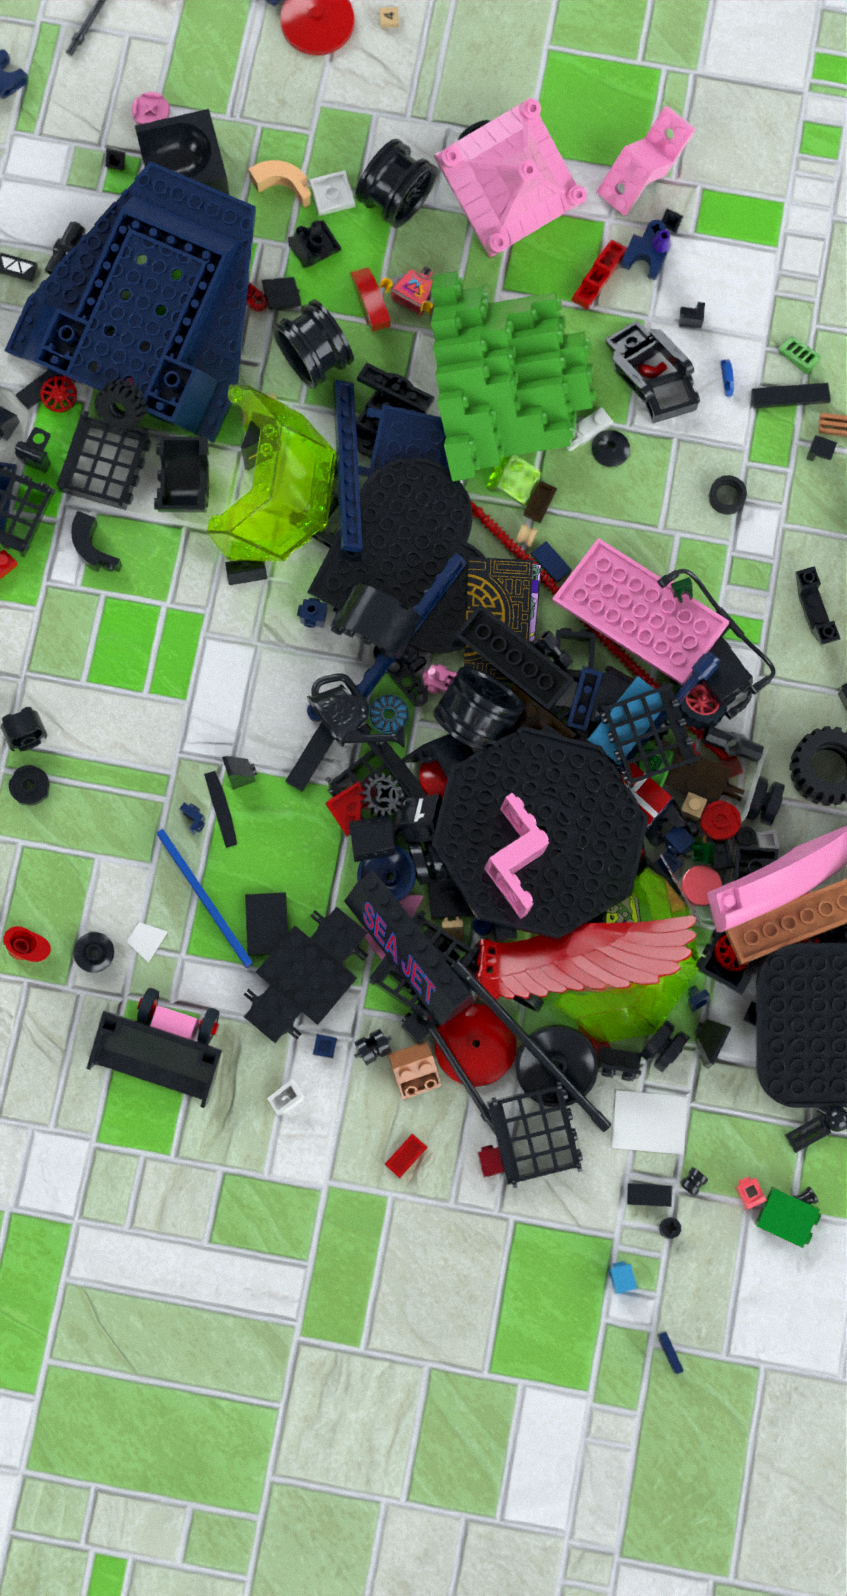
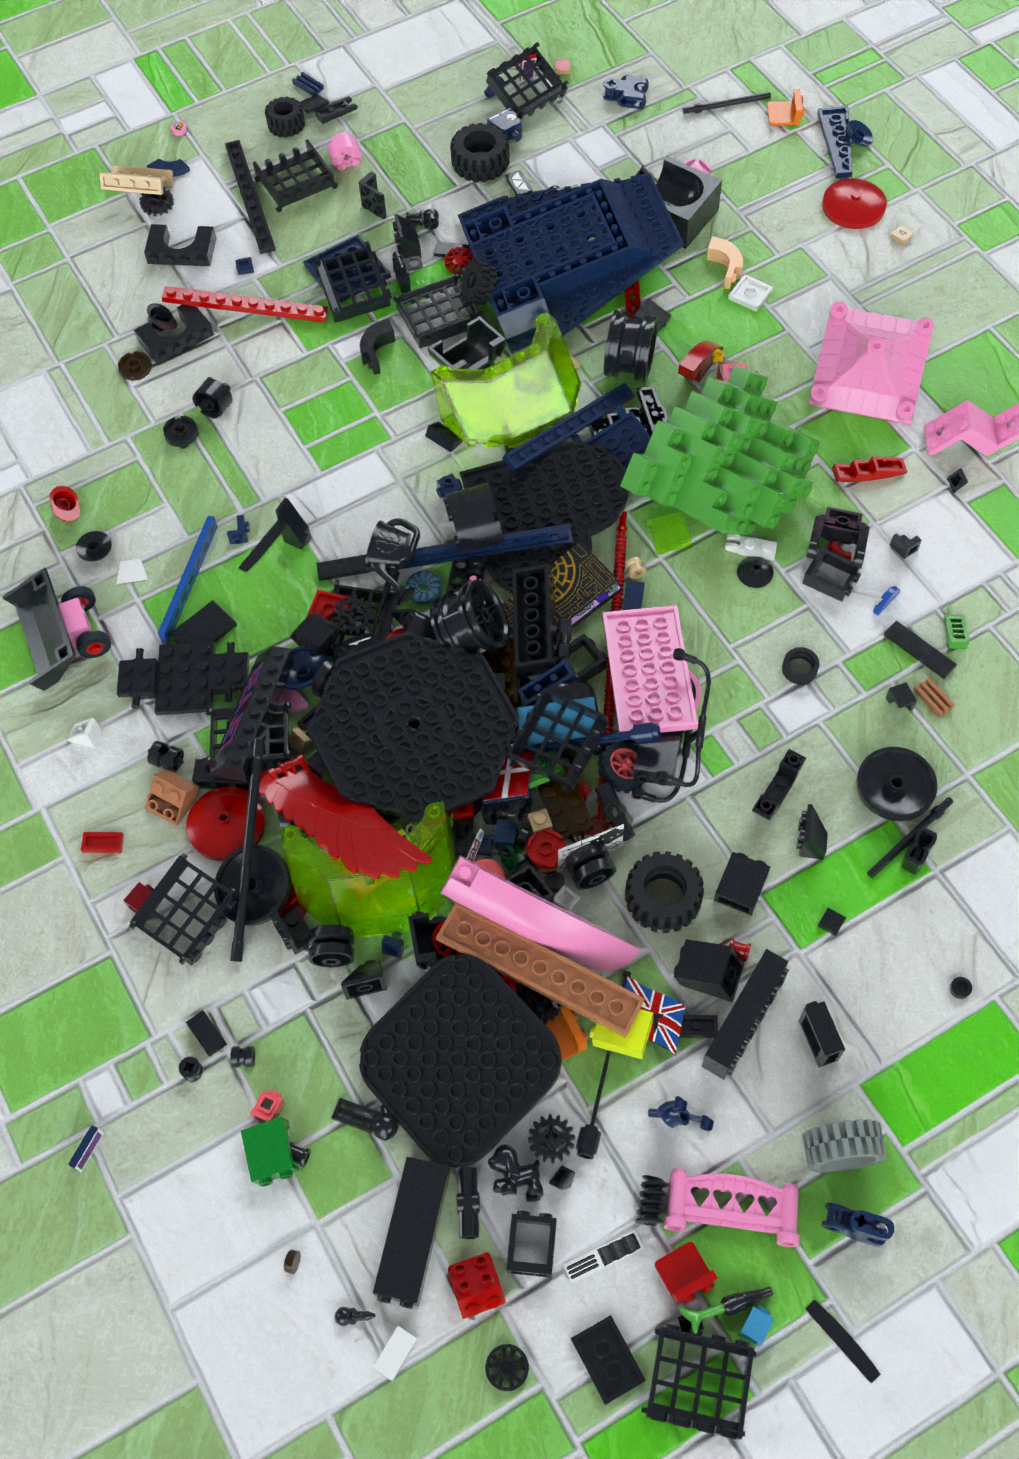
camera: 55 degrees right, 15 degrees down
black slope [288,220,341,268] -> none
dark blue tile [313,1034,337,1059] -> none
black wheel [355,138,438,228] -> none
black bar [429,1026,496,1135] -> none
bright pink bracket [484,793,549,919] -> none
dark brown tile [523,481,557,524] -> none
dark azure brick [609,1261,637,1294] -> none
white sticker [612,1090,688,1155] -> none
dark blue piece [621,220,669,280] -> none
dark purple cone [652,230,671,253] -> none
dark green tile [671,577,693,603] -> none

